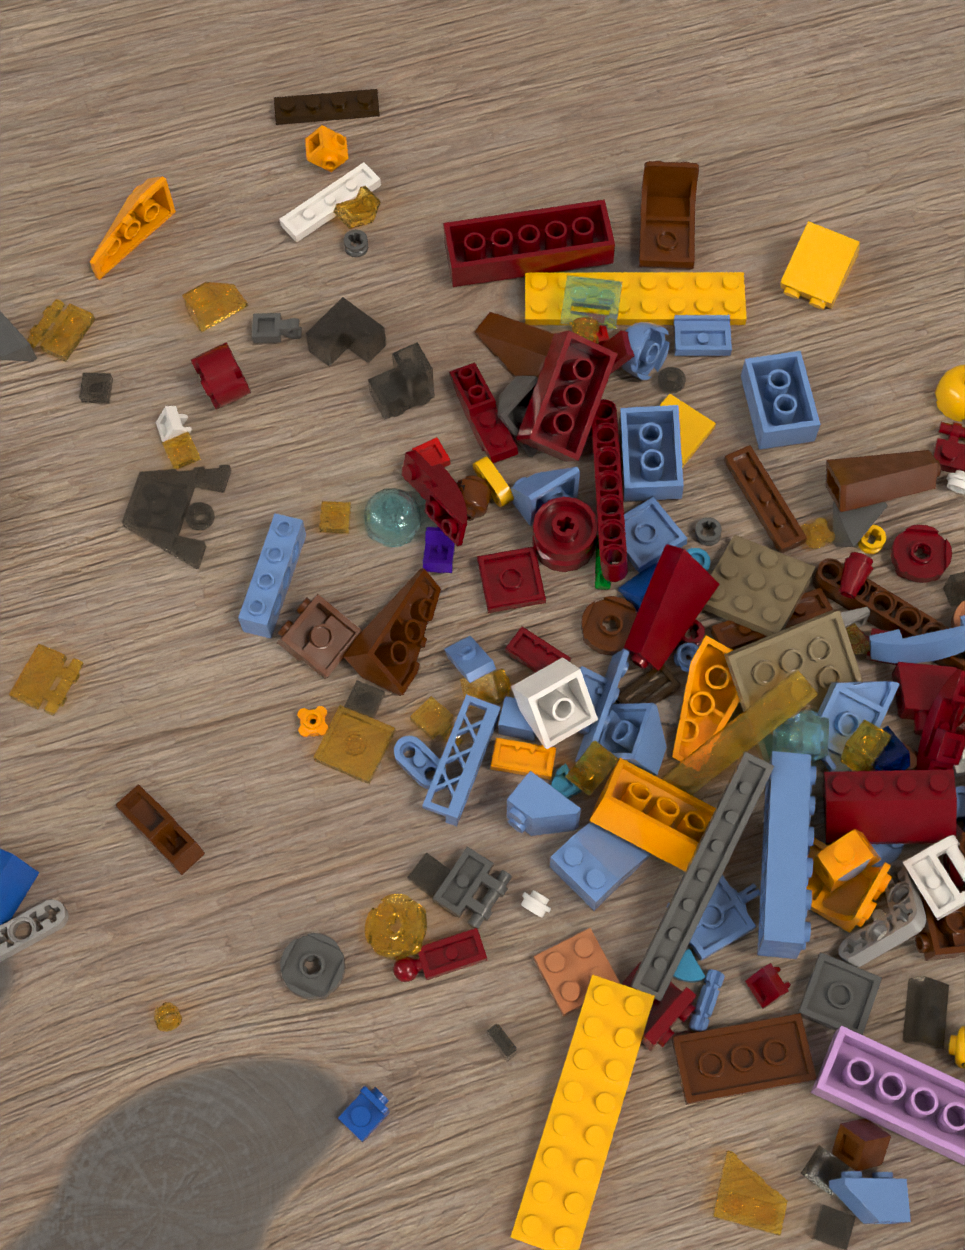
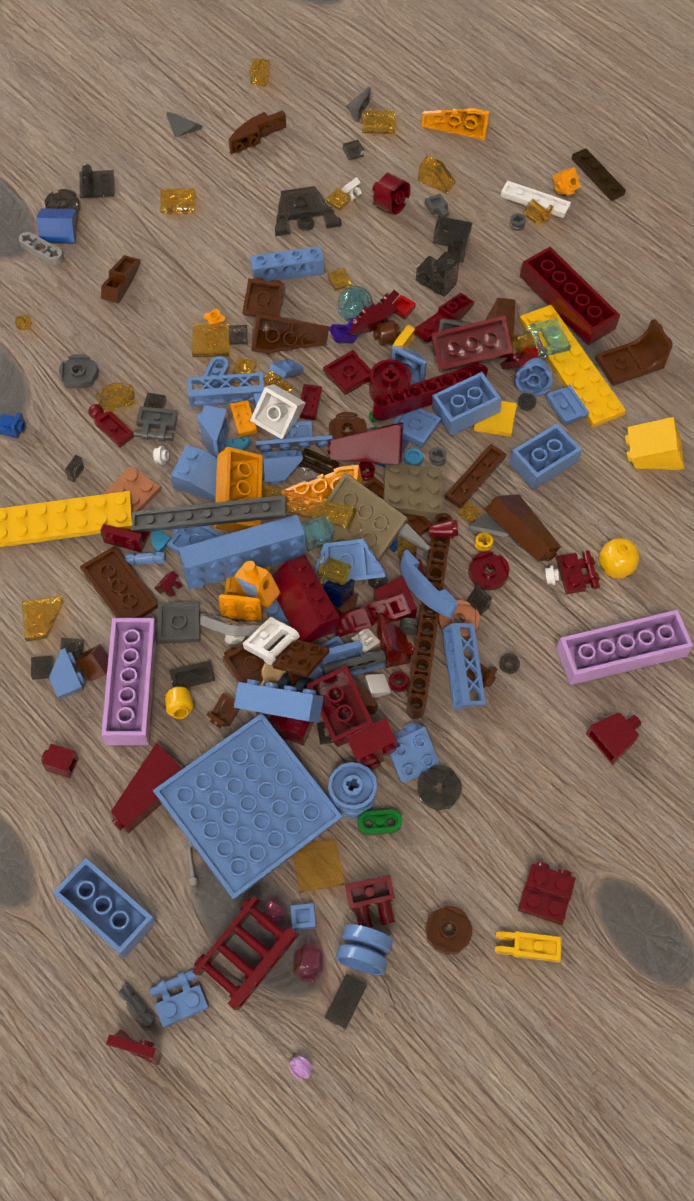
camera: 60 degrees right, 5 degrees down
clear yellow bracket [565,741,618,796] -> none

